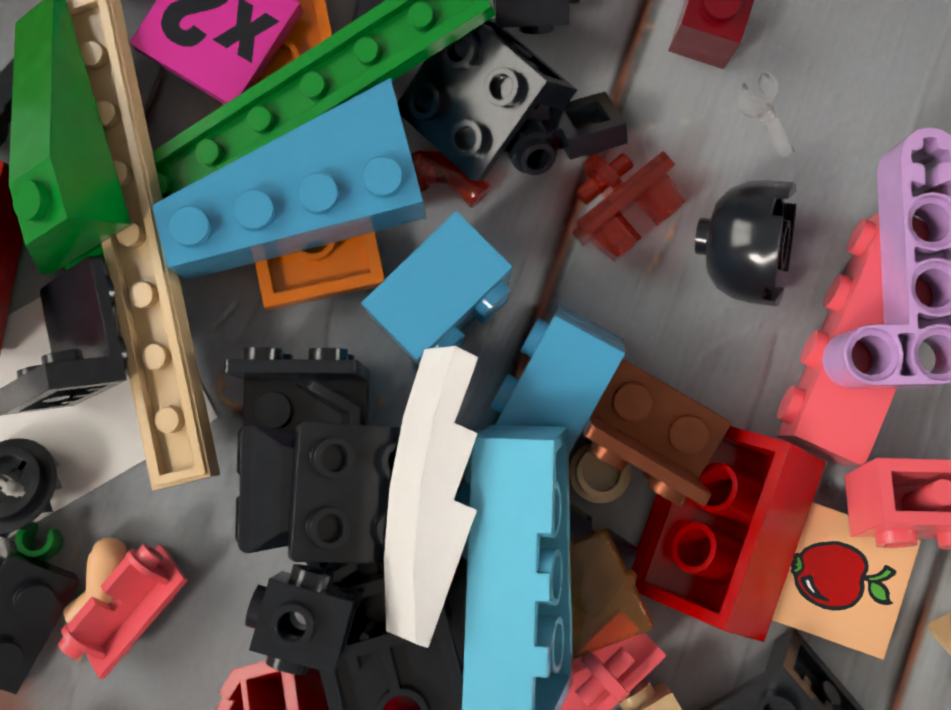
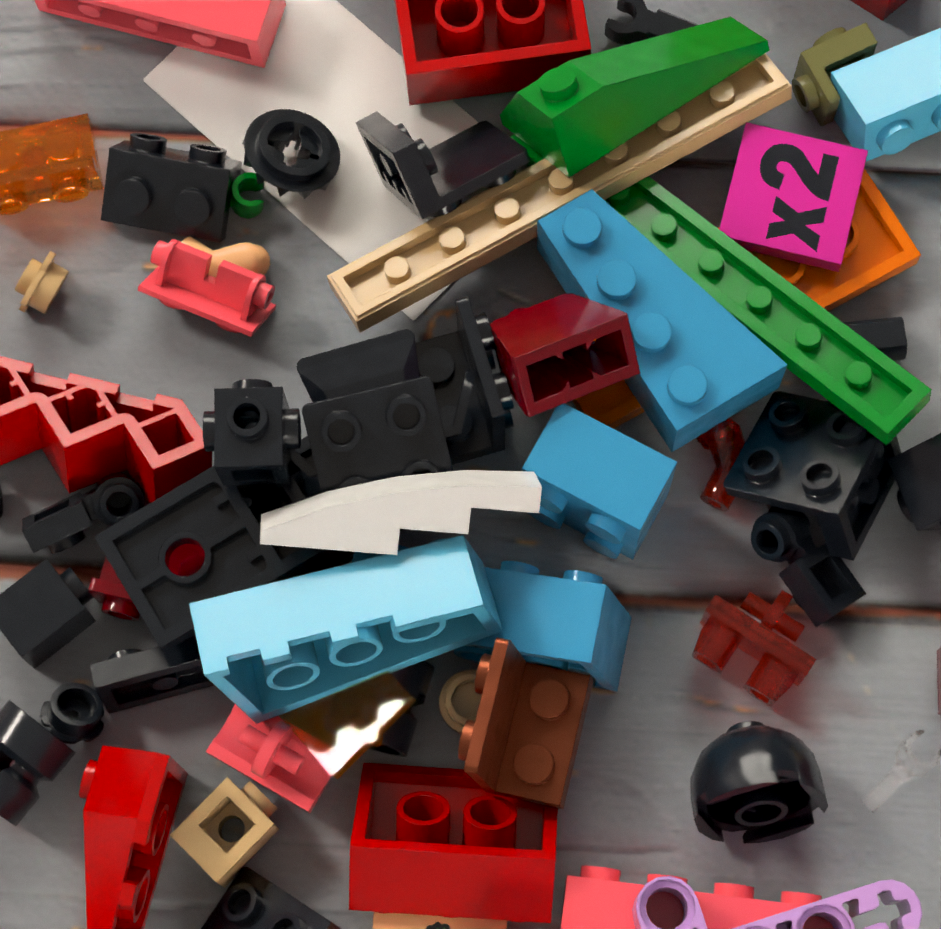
camera: 80 degrees right, 10 degrees down
none -> dark red torso [490,293,640,417]

